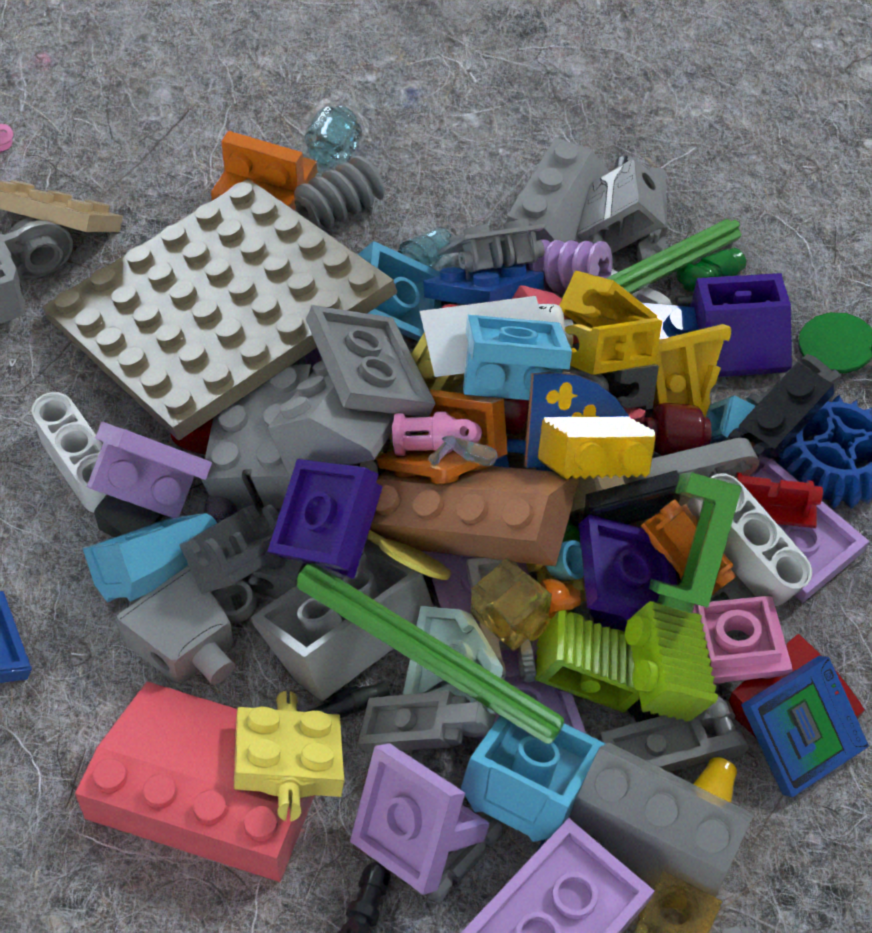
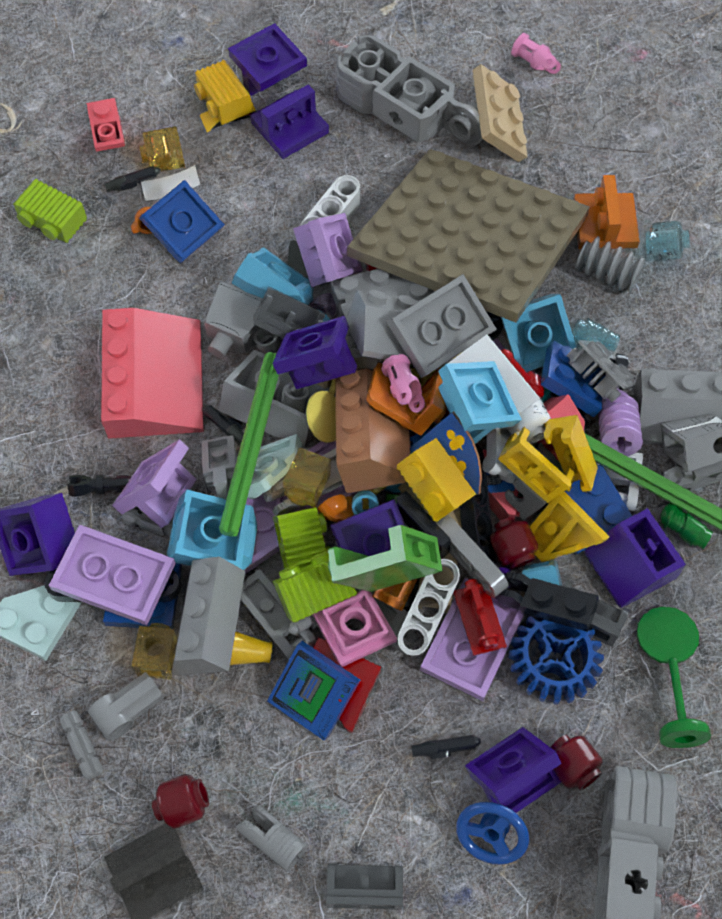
camera: 70 degrees right, 10 degrees up
light yellow plate [234,691,344,821] -> none
clear light blue piece [428,436,497,466] -> none

